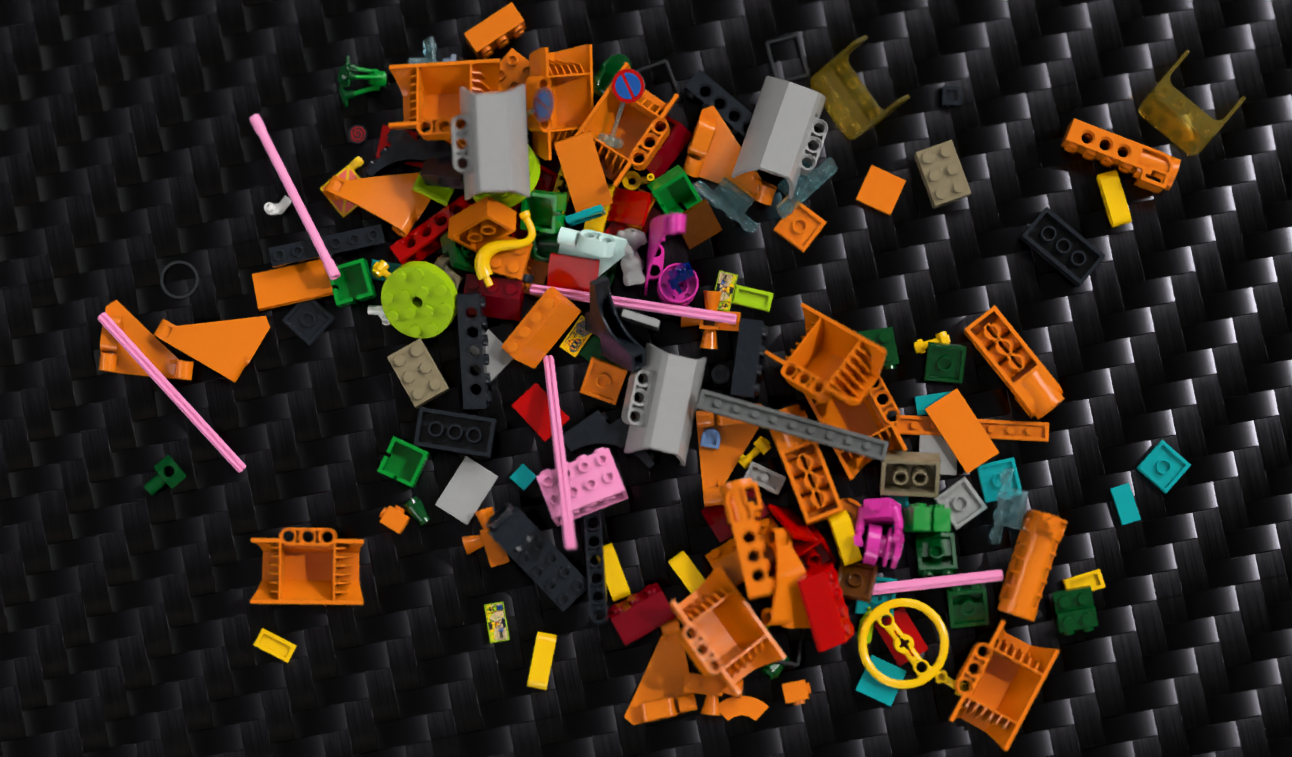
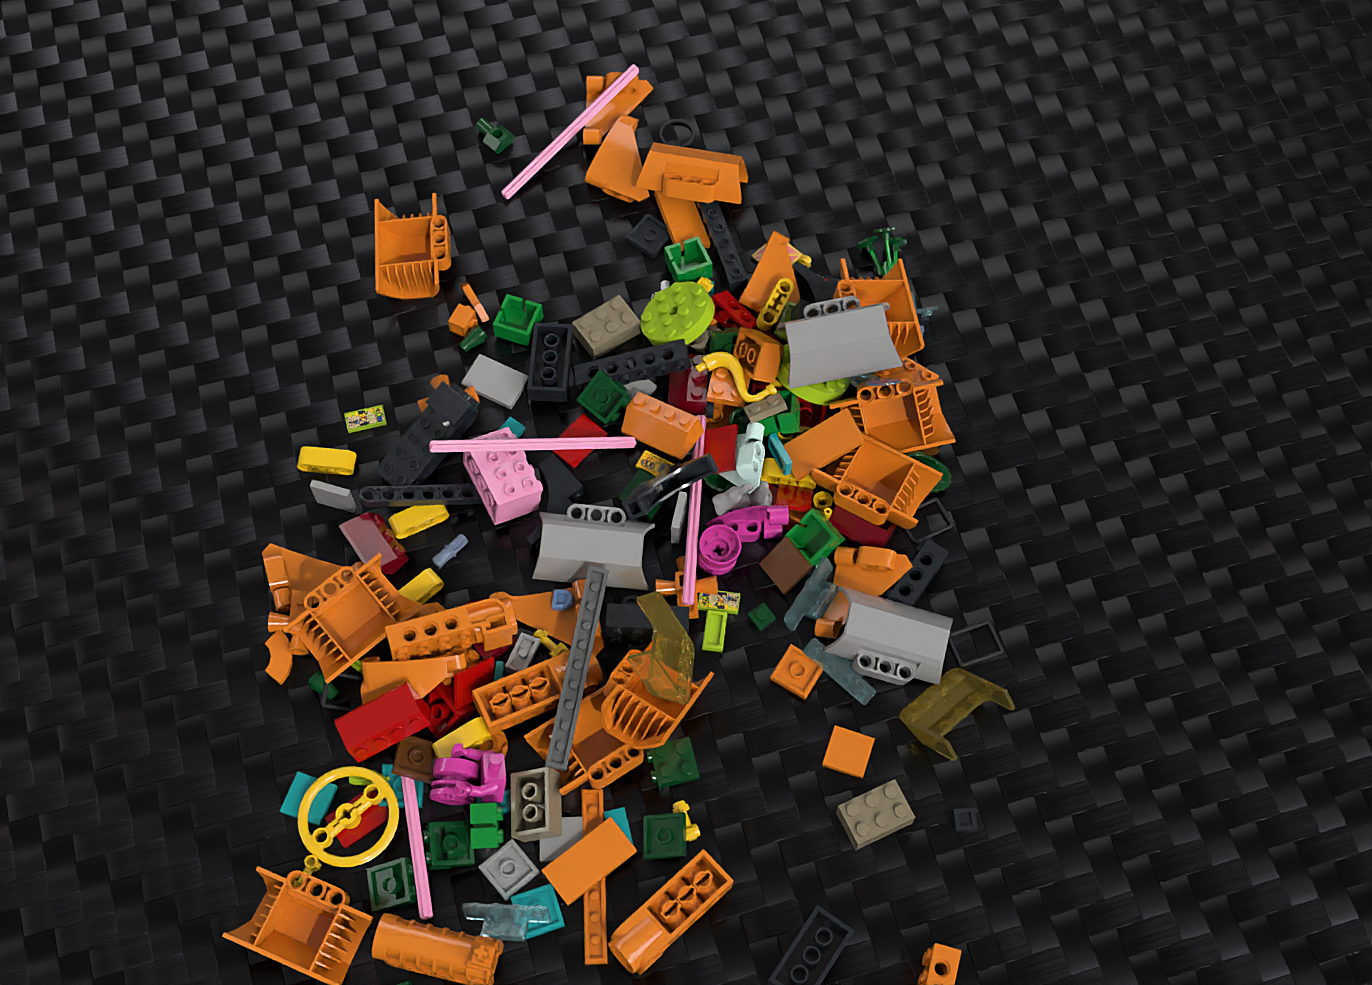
camera: 80 degrees right, 20 degrees down
bright pink piece [249,114,341,280] -> none
yellow tile [254,628,297,663] -> none
white arm [264,195,292,215] -> none
tile [348,125,368,145] -> none
orange brick [464,2,526,59] -> none
orange tile [579,356,628,405] -> none
piece [597,68,645,148] -> none
clear blue bracket [668,262,695,294] -> none
orange brick [781,679,811,705] -> none
none -> light grey tile [310,480,356,513]
none -> sand blue axle [432,534,468,568]
none -> orange tile [461,281,489,322]
none -> teal tile [494,661,506,681]
none -> dark green plate [577,370,632,424]
none -> clear yellow windscreen [628,591,694,705]
none -> orange panel [636,142,748,204]
none -> dark tan plate [743,393,787,424]
none -> dark green plate [747,603,776,632]
none -> yellow beam [756,278,794,331]

